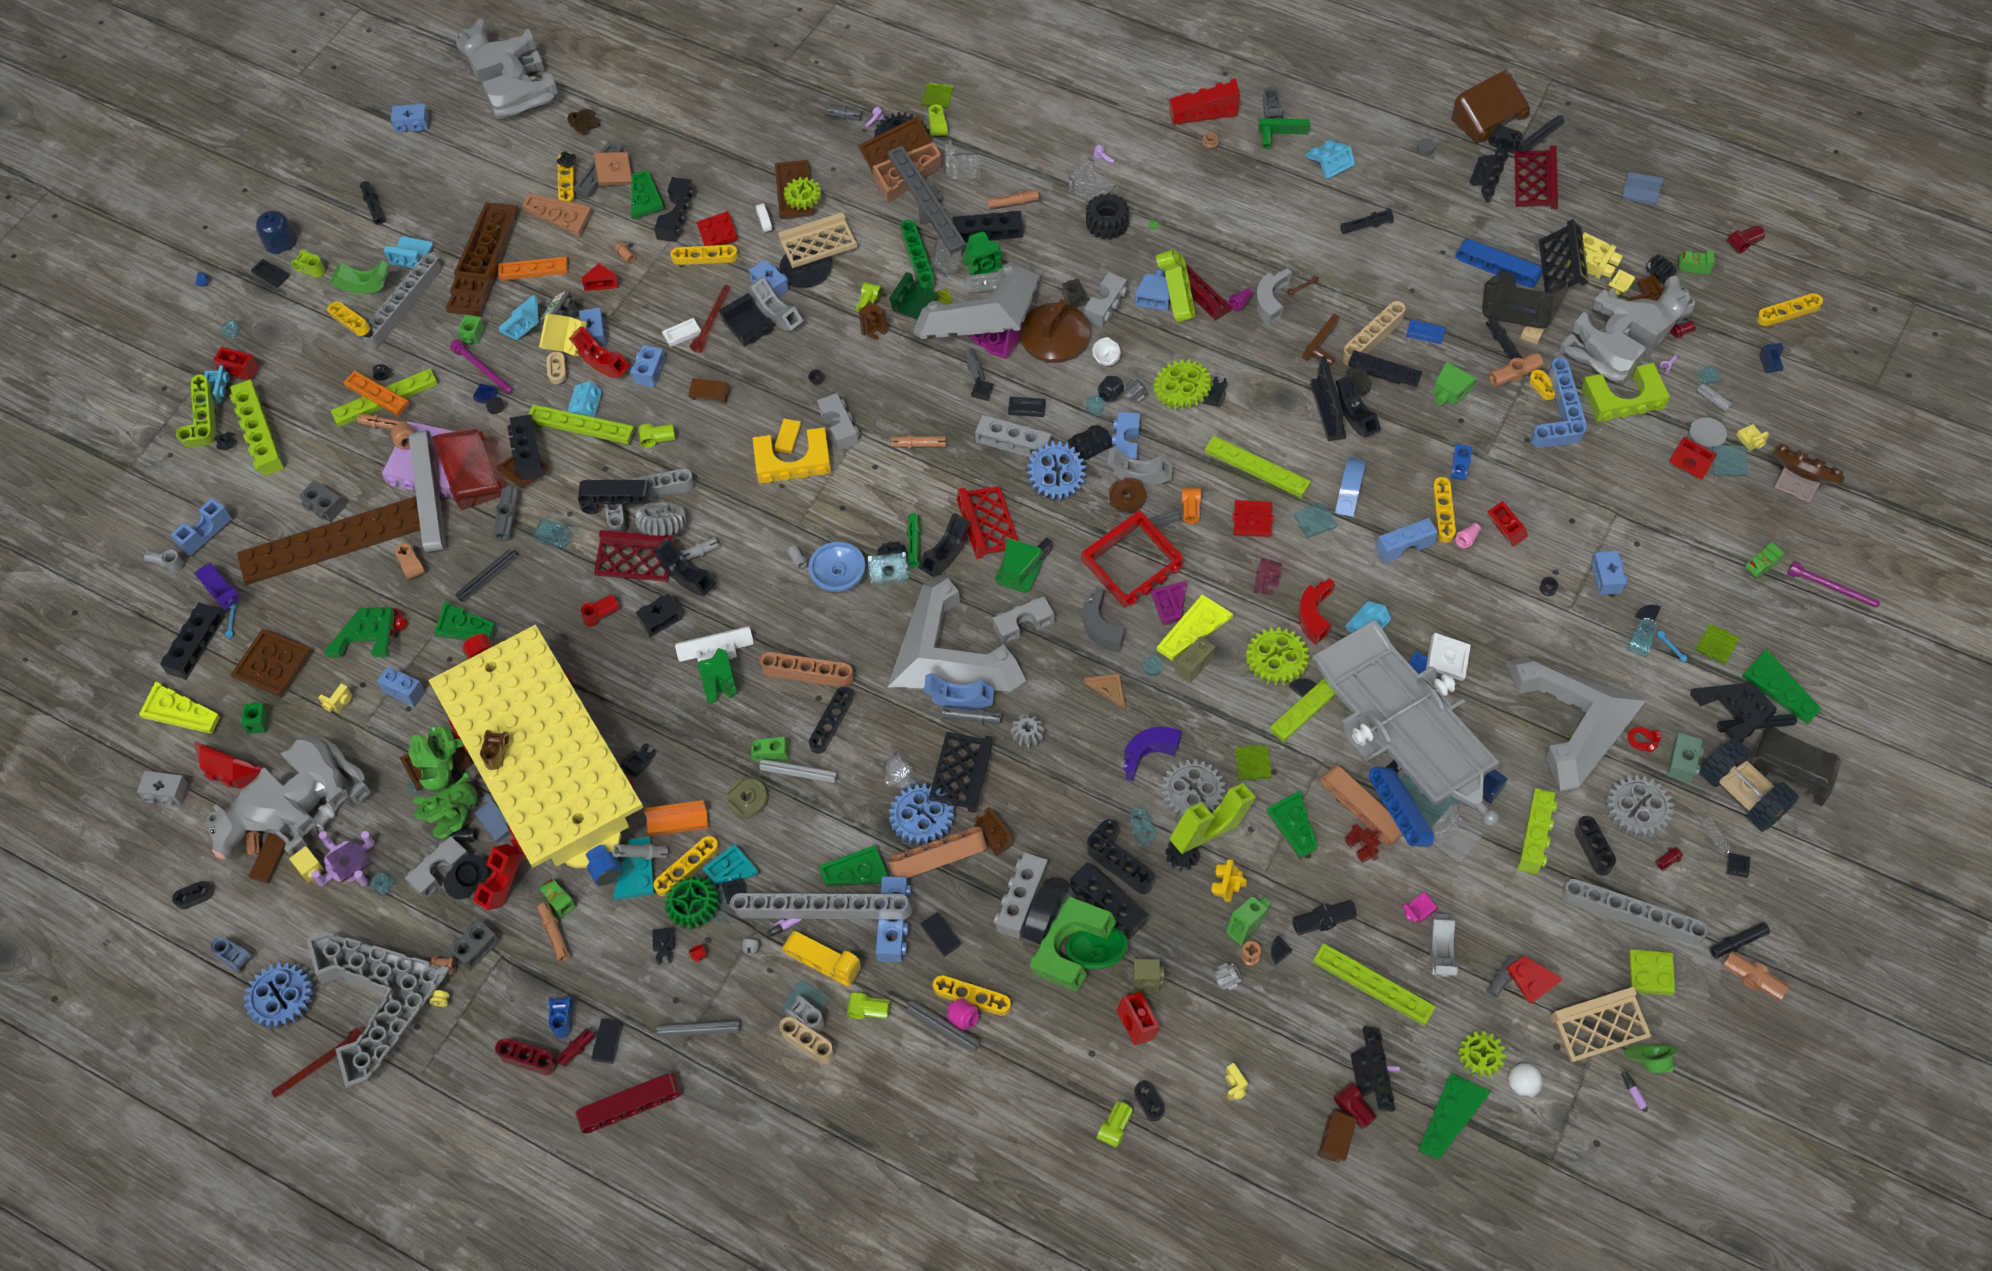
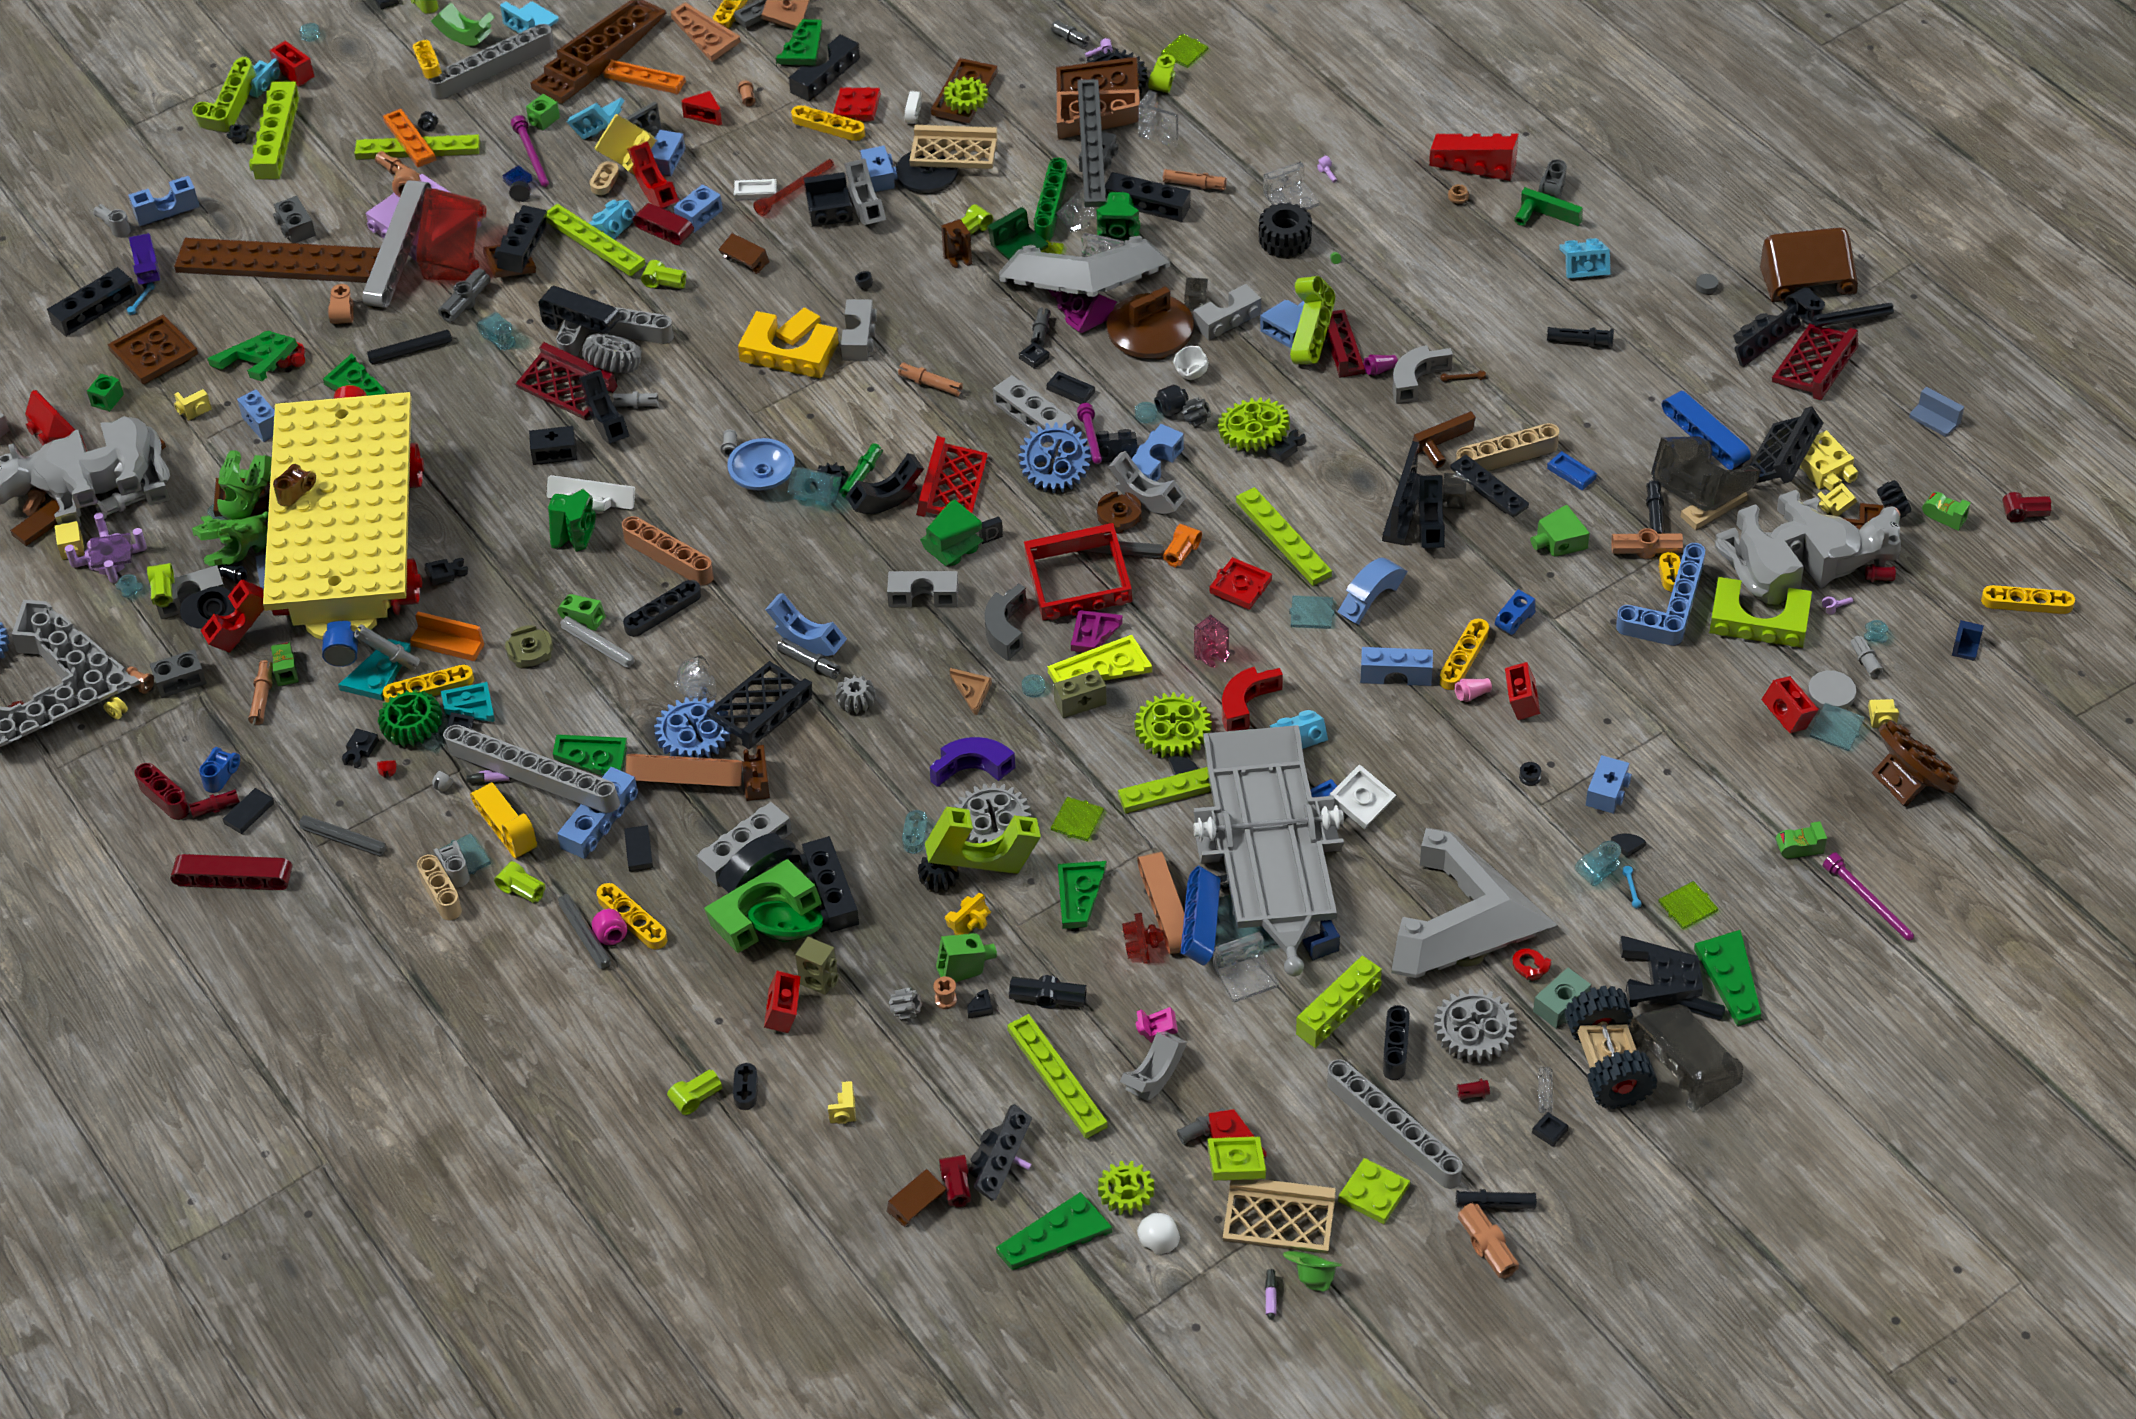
camera: 25 degrees right, 10 degrees down
neon yellow wing [139,682,220,734] -> none
red piece [580,594,619,627] -> none
light grey wedge [887,575,1027,693] -> none
black beam [1087,819,1153,894] -> none
none -> lime piece [147,563,175,607]
none -> dark red beam [633,203,694,245]
none -> magenta piece [1076,403,1102,464]
none -> lime plate [1207,1137,1266,1181]

